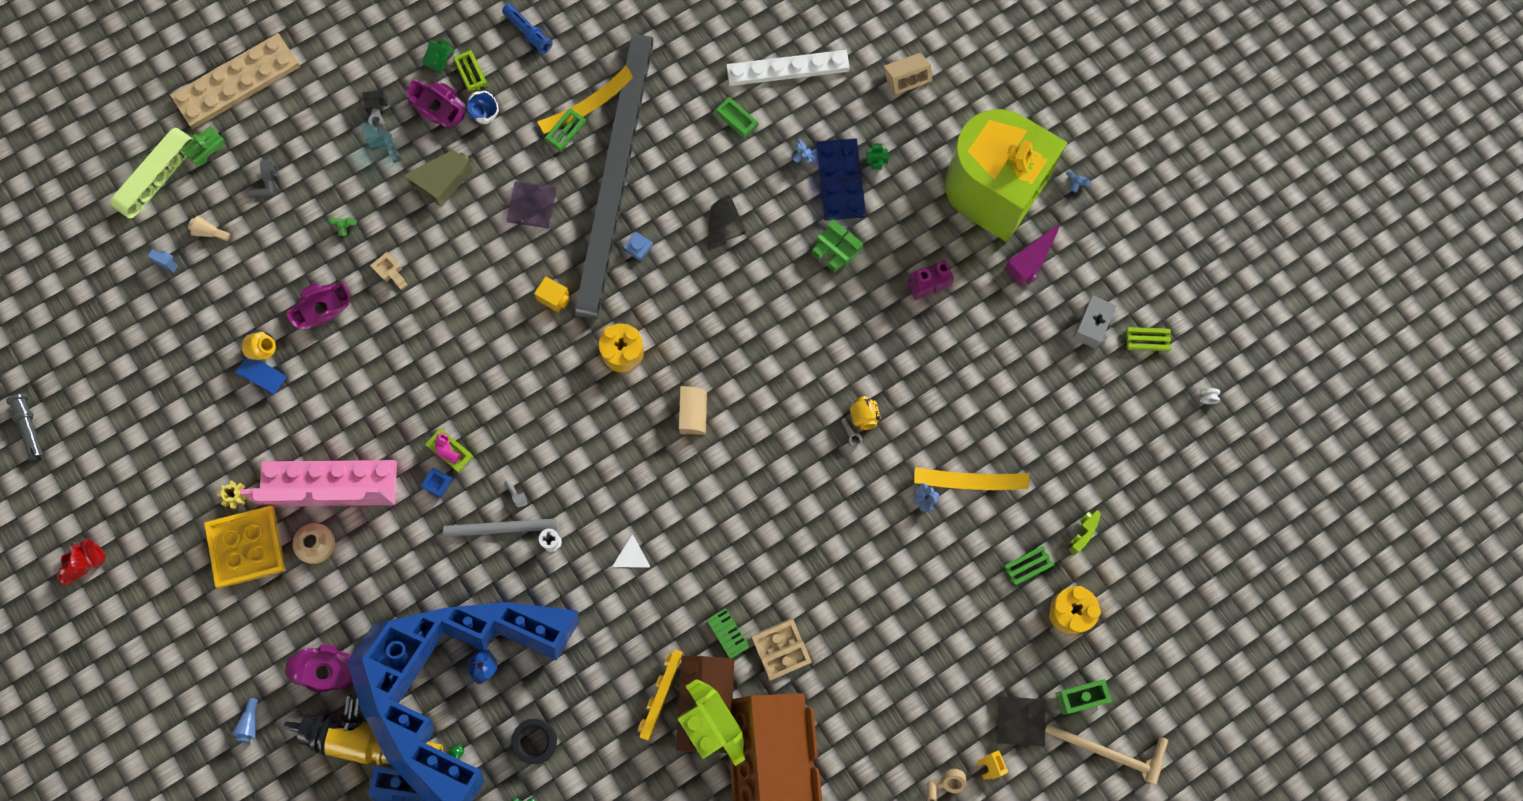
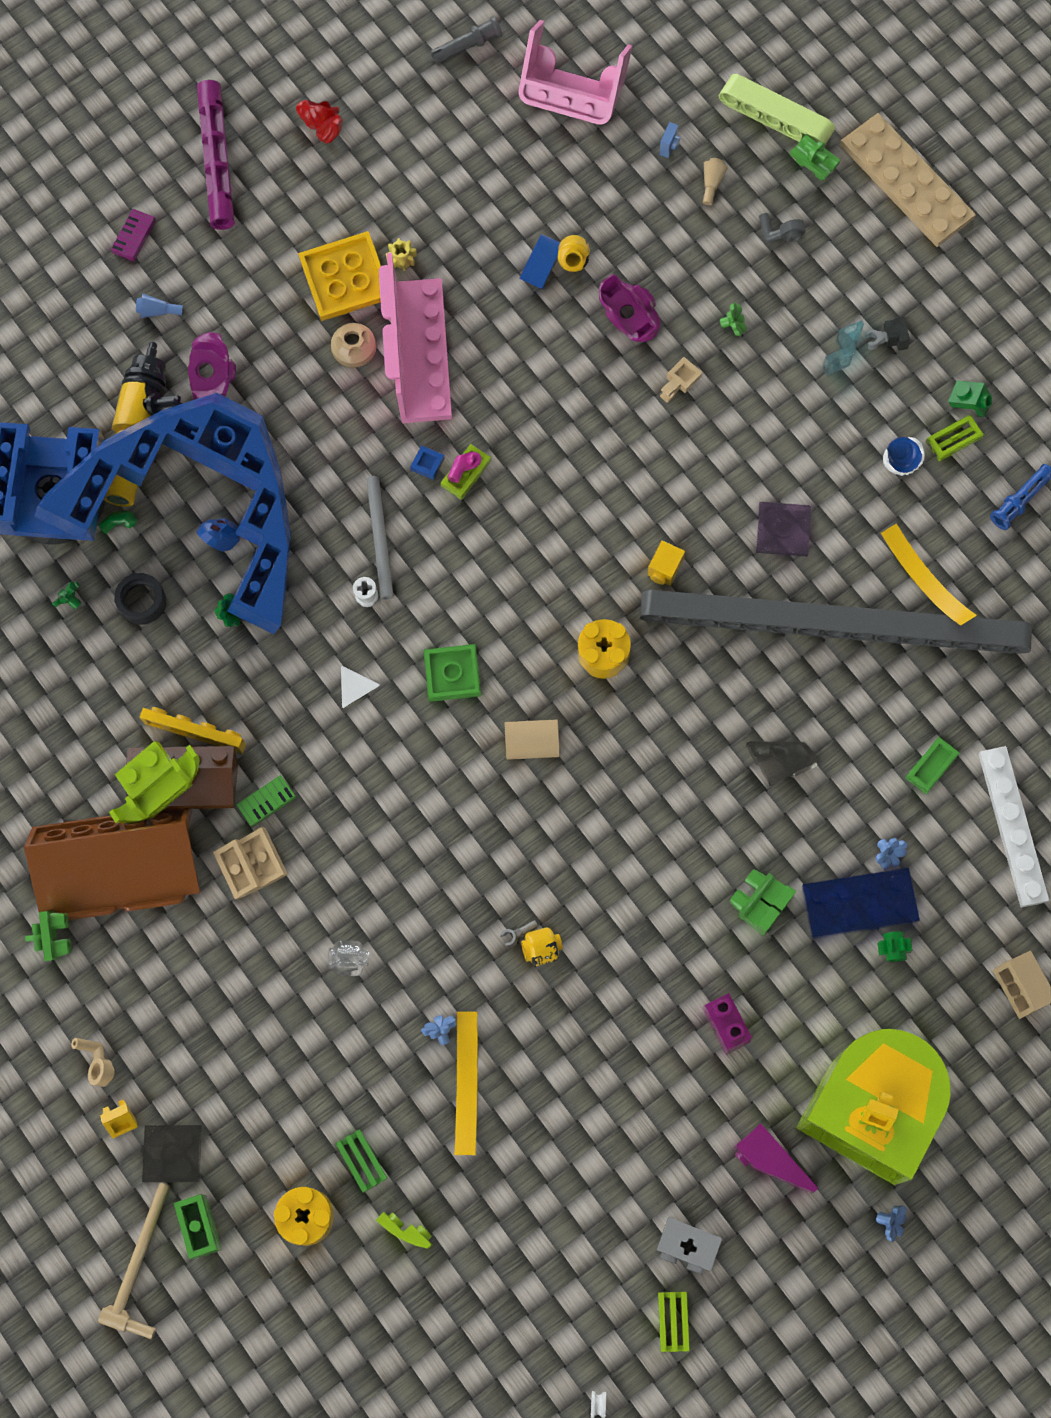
camera: 95 degrees right, 0 degrees up
olive slope [405,150,473,207] -> none
magenta piece [406,79,465,127] -> none
light grey hand [504,480,528,507] -> none
bright green tile [544,108,586,152] -> none
medium blue plate [623,231,653,261] -> none
none -> magenta tile [111,209,156,262]
none -> magenta piece [197,80,235,230]
none -> green plant [214,593,240,628]
none -> clear head [328,941,369,976]
none -> bright green tile [424,644,481,702]
none -> bright pink windscreen [519,20,633,124]

